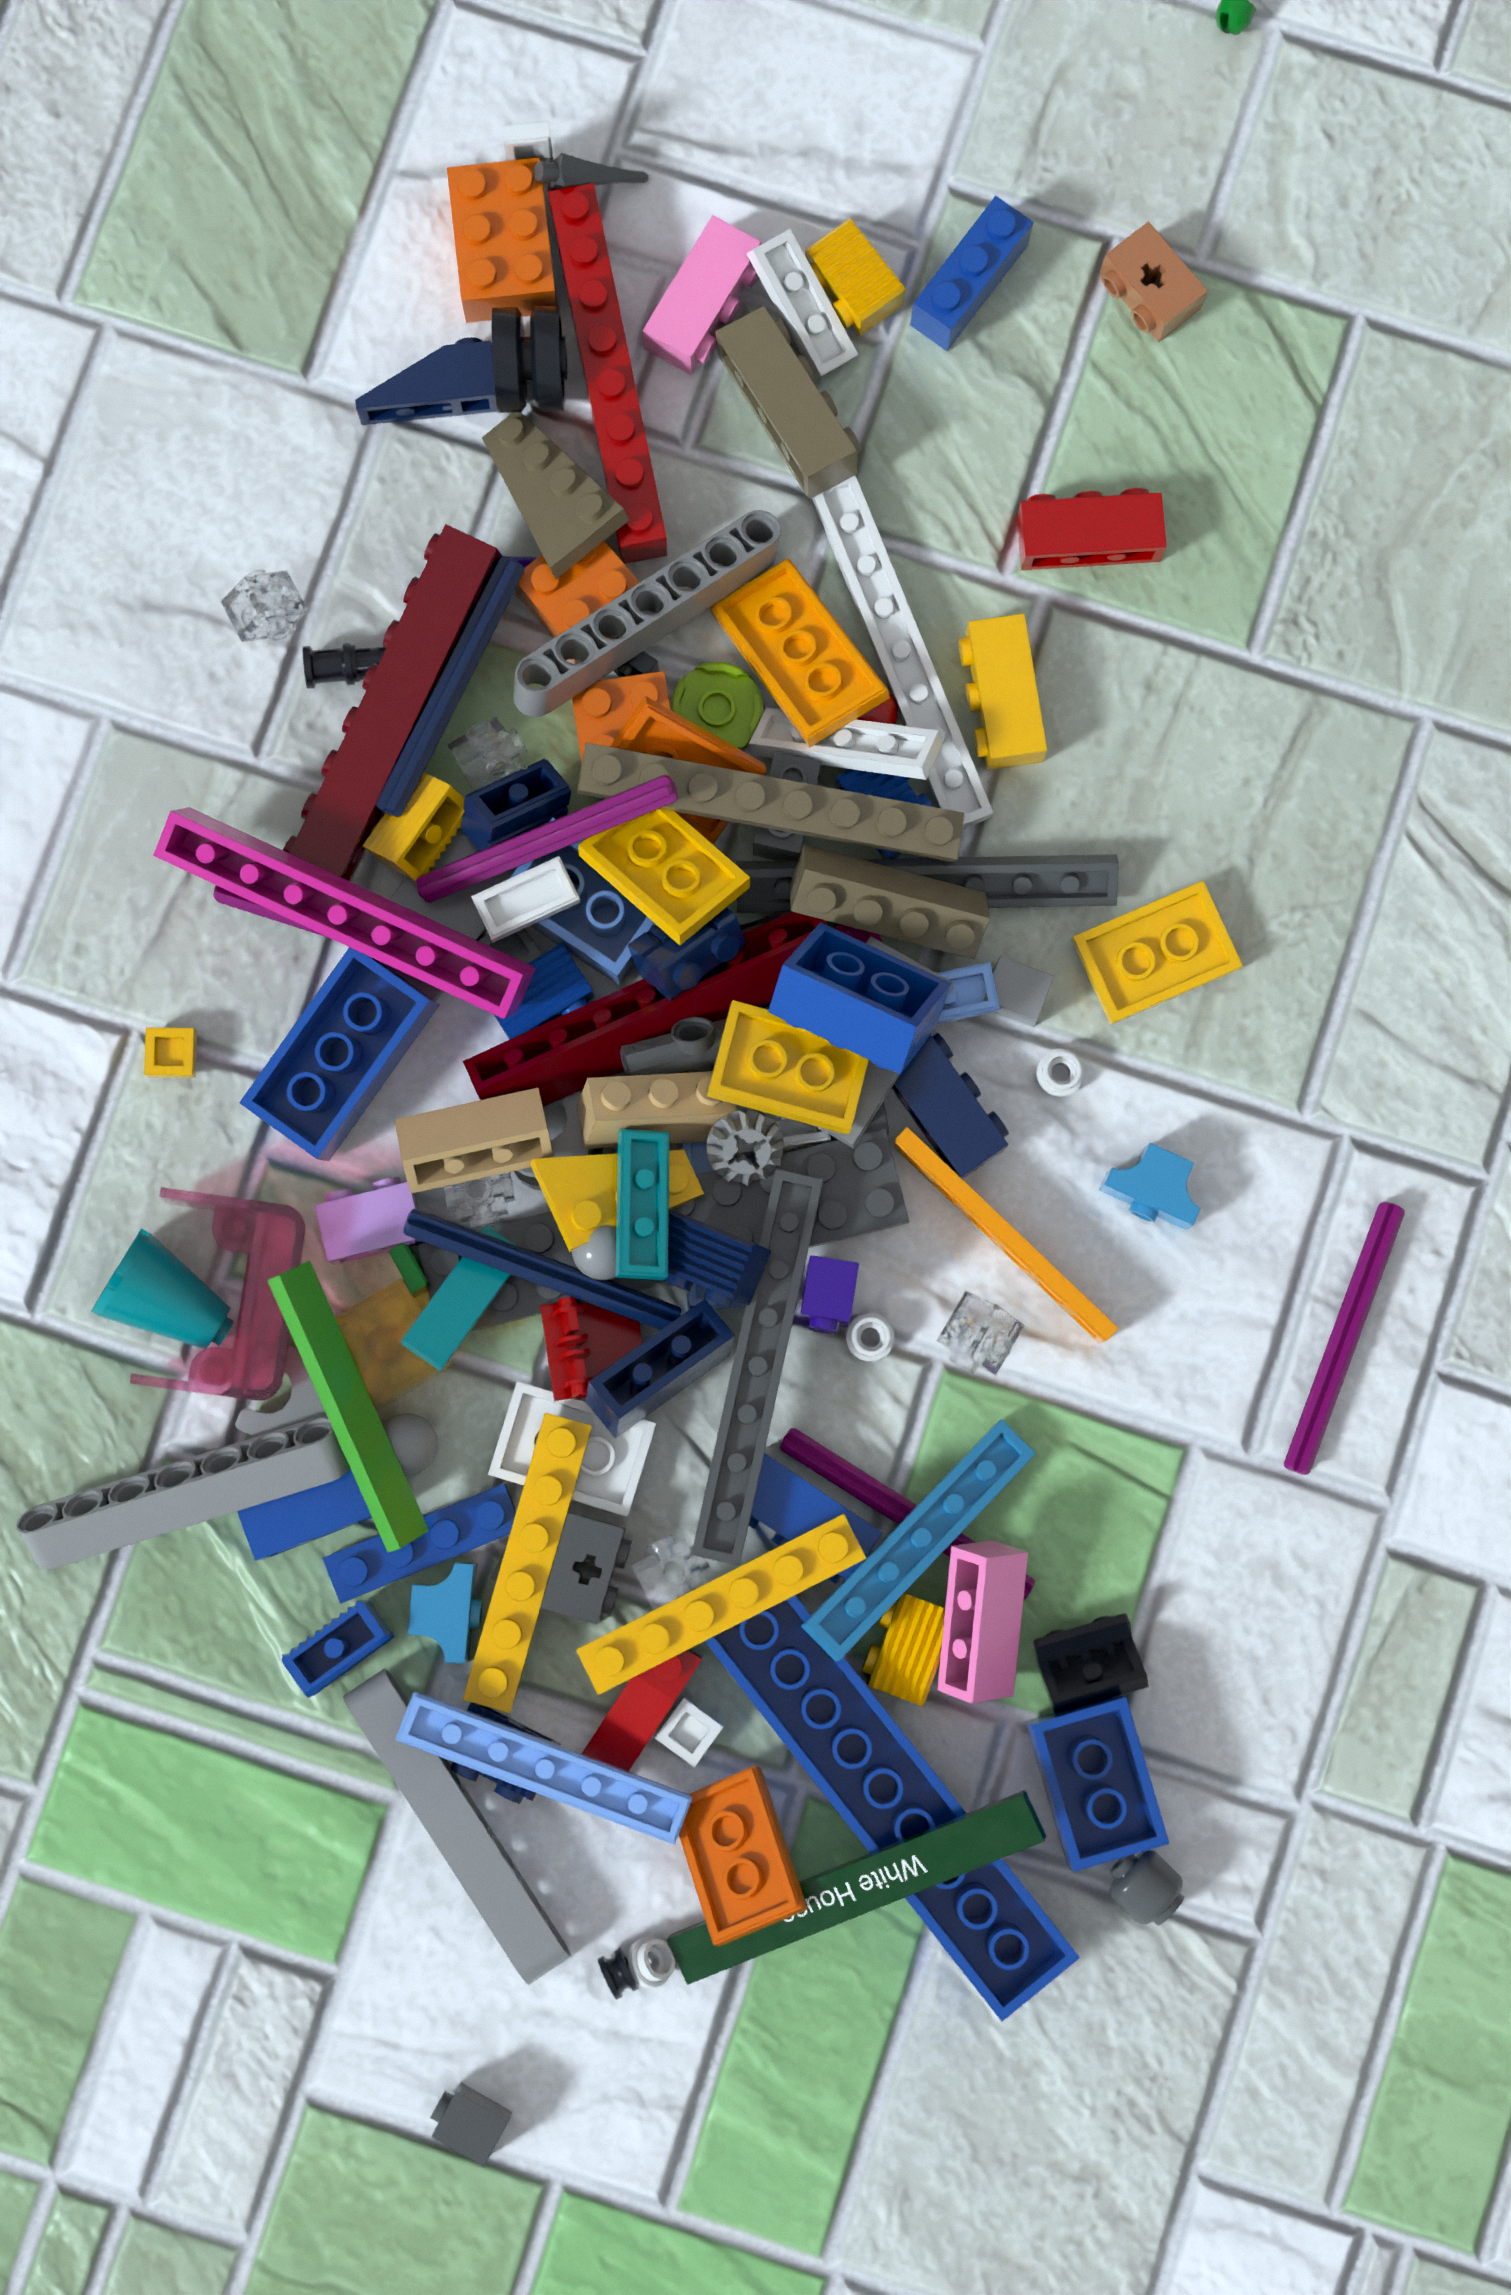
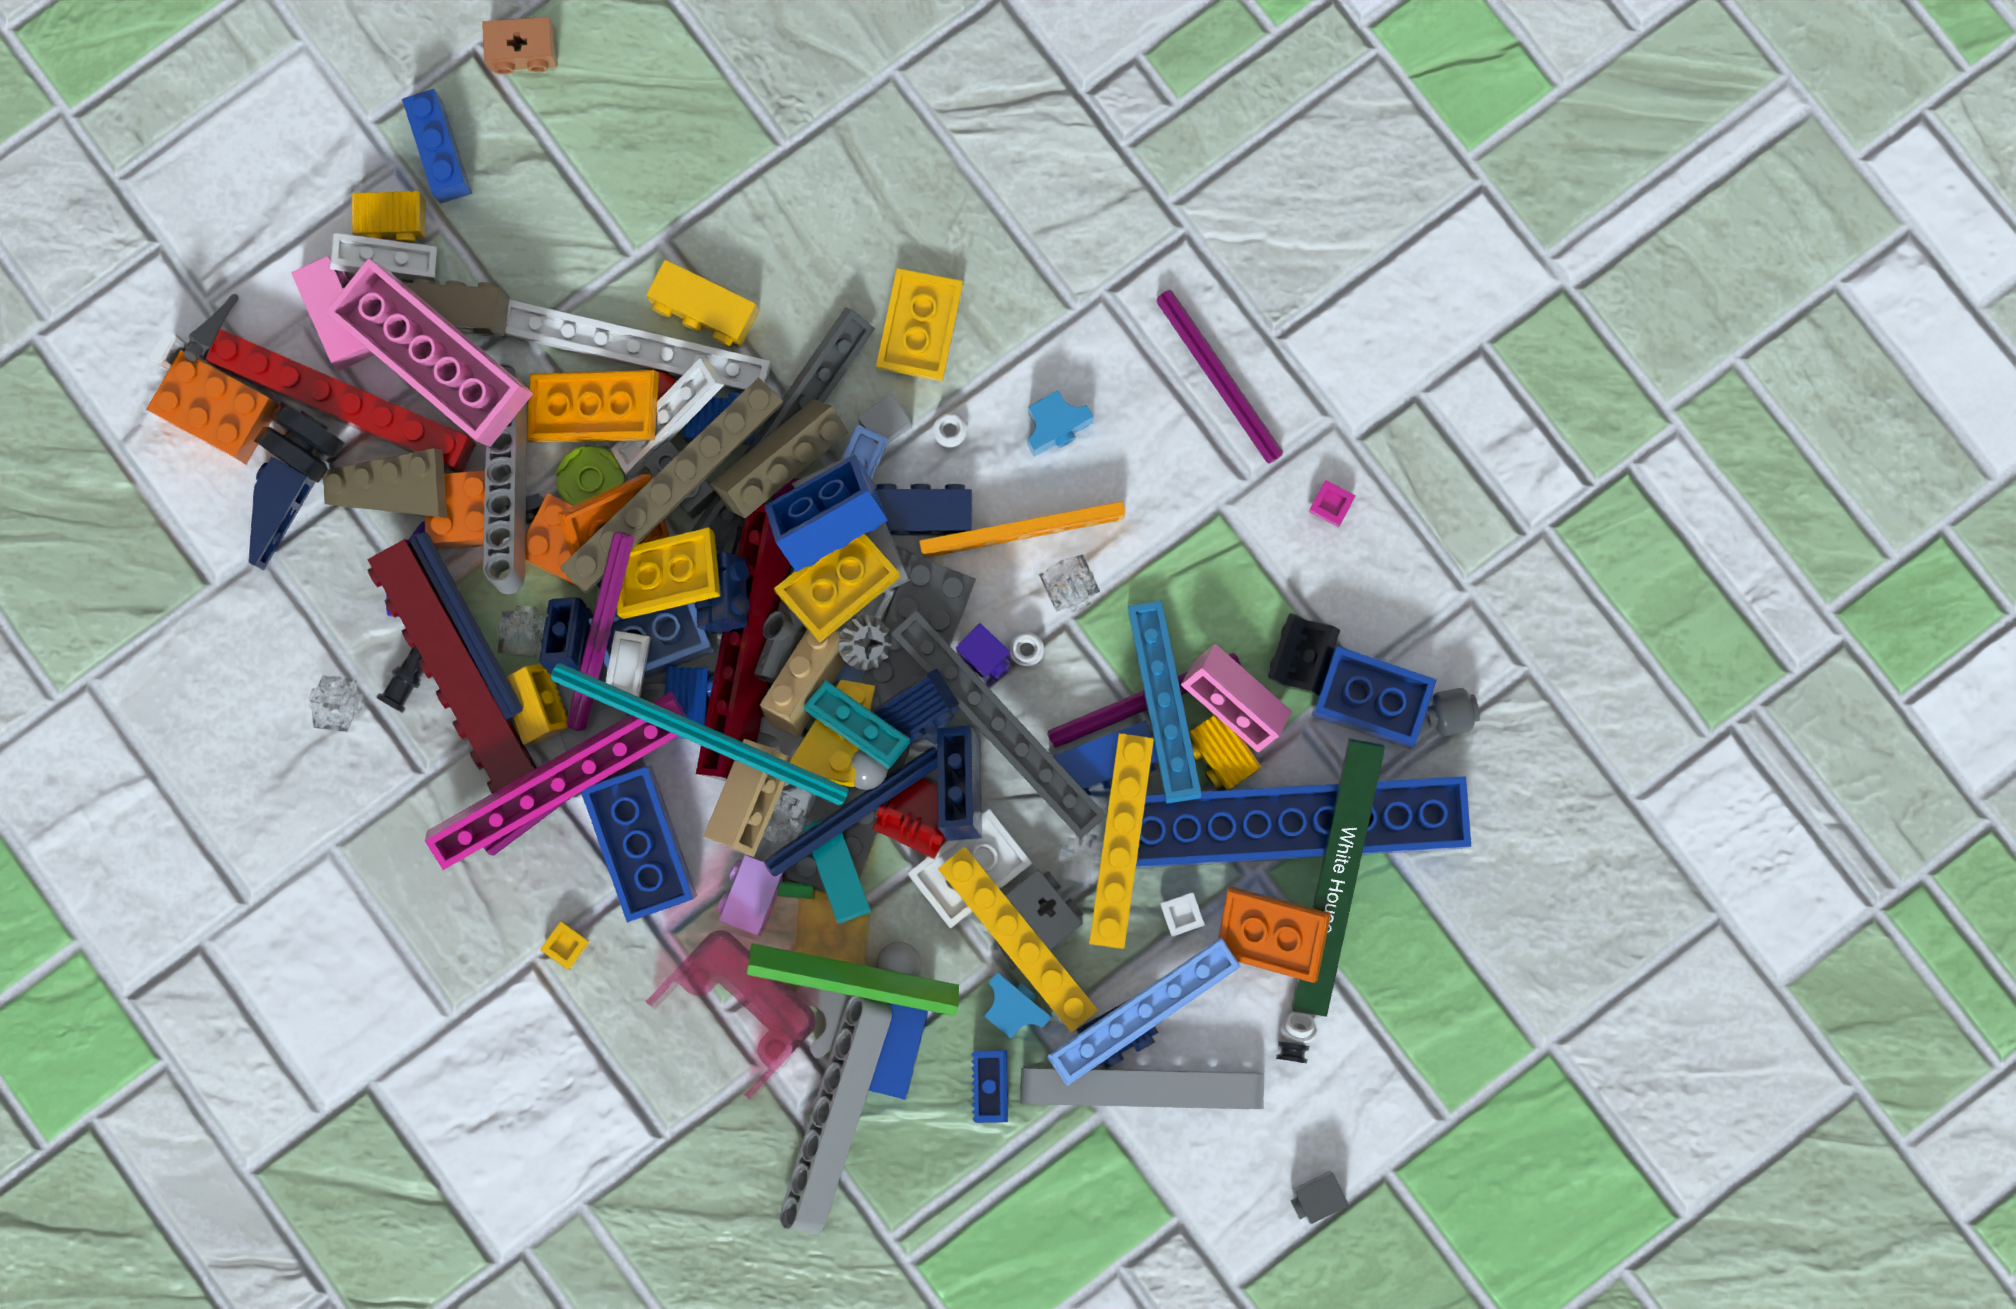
camera: 45 degrees left, 0 degrees up
teal cone [91,1228,234,1350] -> none
blue plate [322,1484,516,1604] -> none
red slope [582,1649,702,1771] -> none
red brick [1017,488,1167,571] -> none
none -> bright pink brick [325,258,533,447]
none -> teal axle [551,663,849,805]
none -> dark pink plate [1308,480,1356,528]

